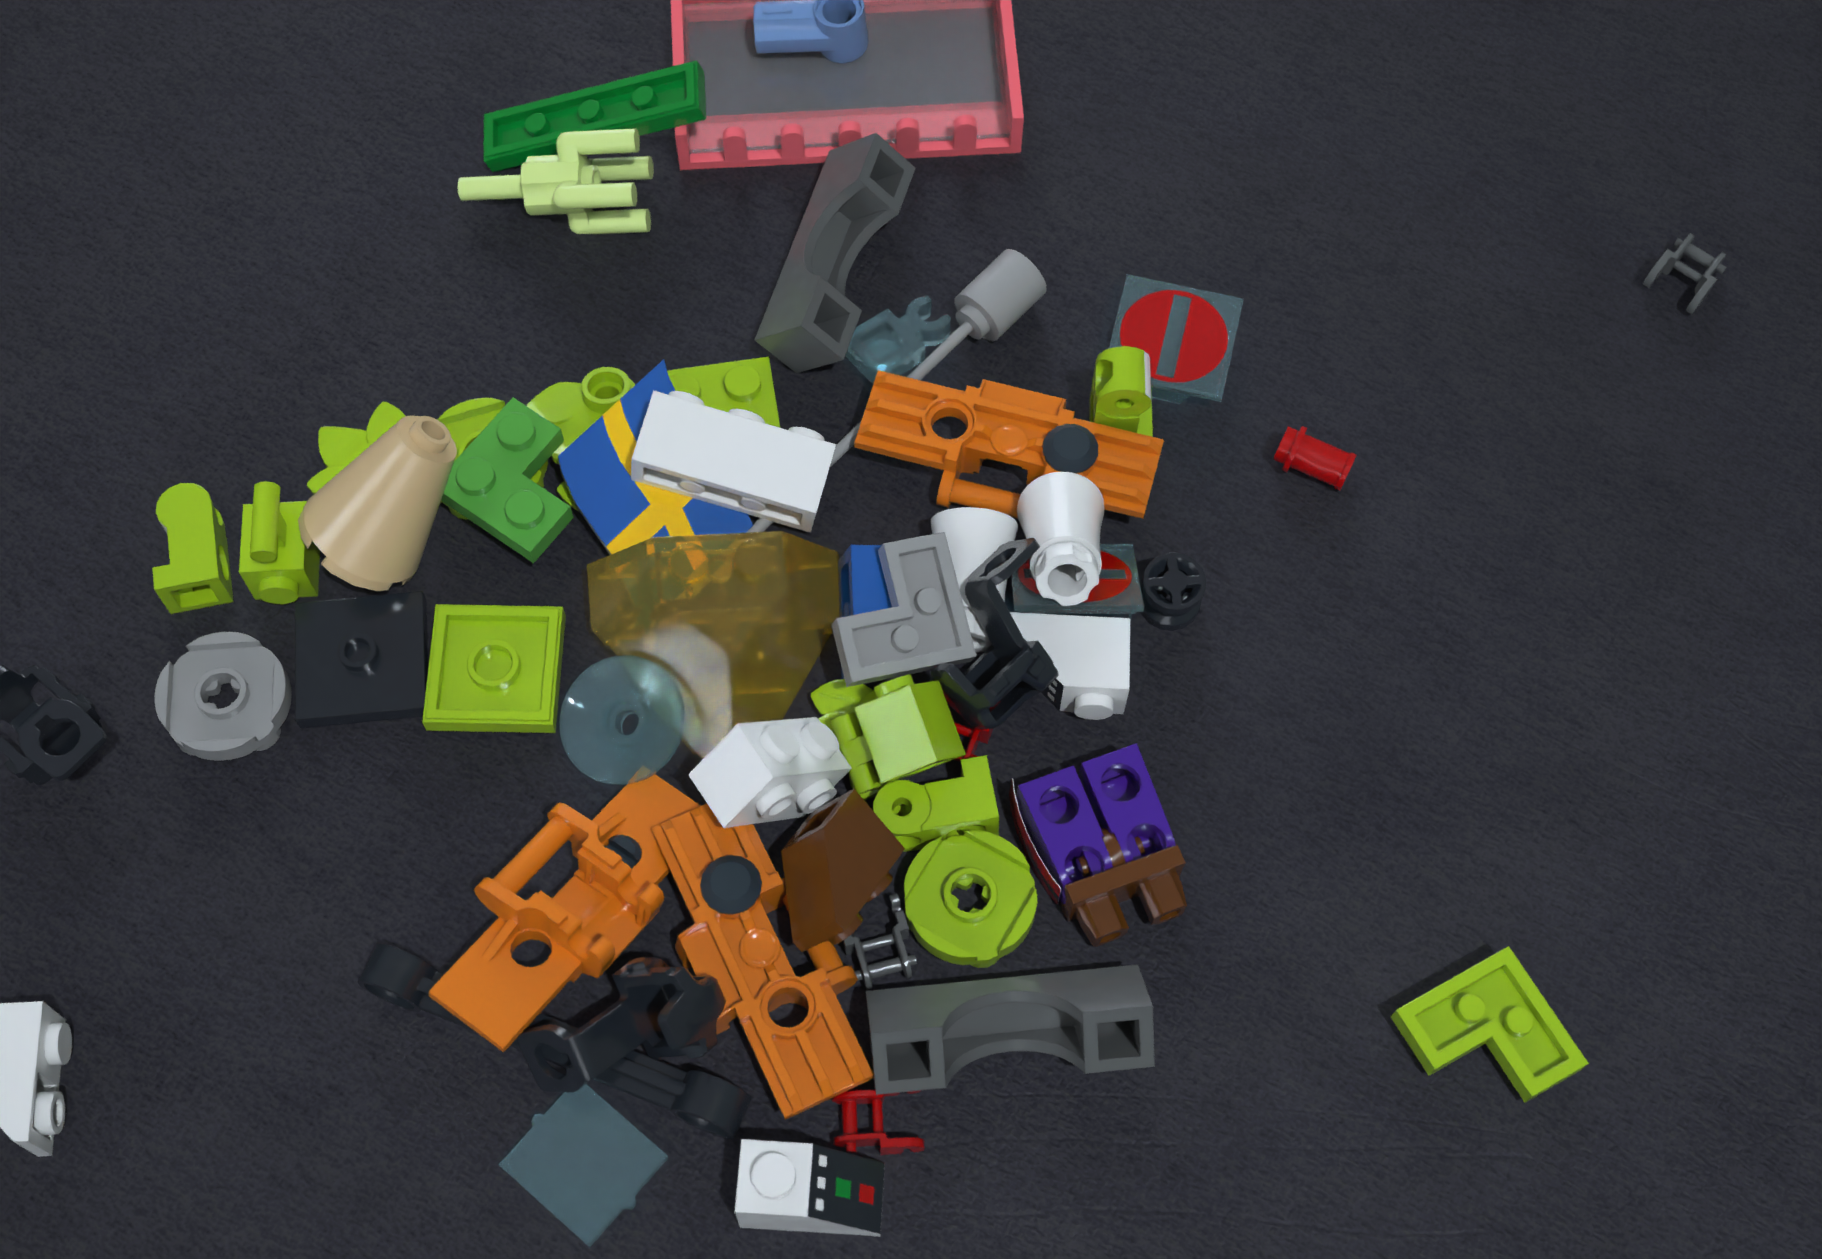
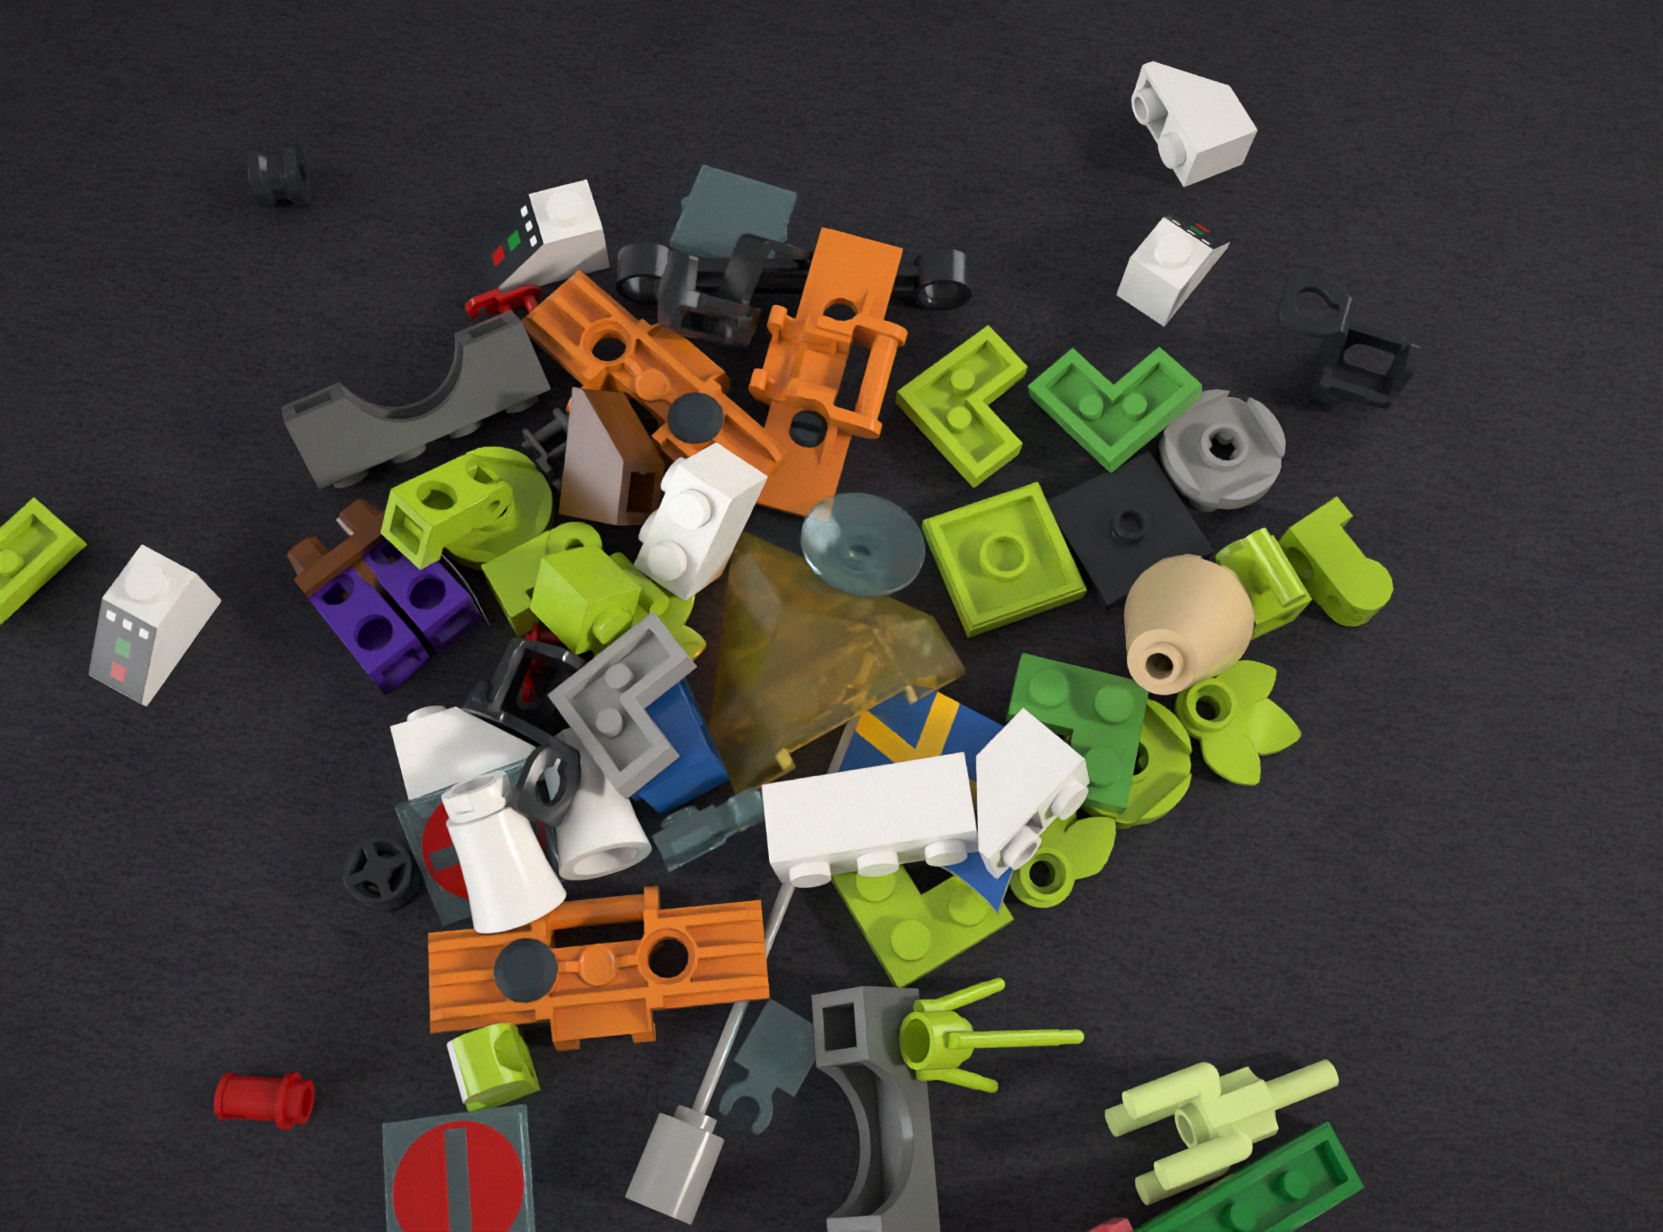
camera: 155 degrees right, 5 degrees up
none -> white slope [88,545,222,707]
none -> lime leg [380,453,513,570]
none -> clear light blue plate [652,786,765,872]
none -> lime plate [895,325,1028,488]
none -> lime plant [899,978,1084,1093]
none -> white slope [976,708,1090,879]
none -> bright green plate [1028,347,1202,473]
none -> white slope [1116,211,1230,326]

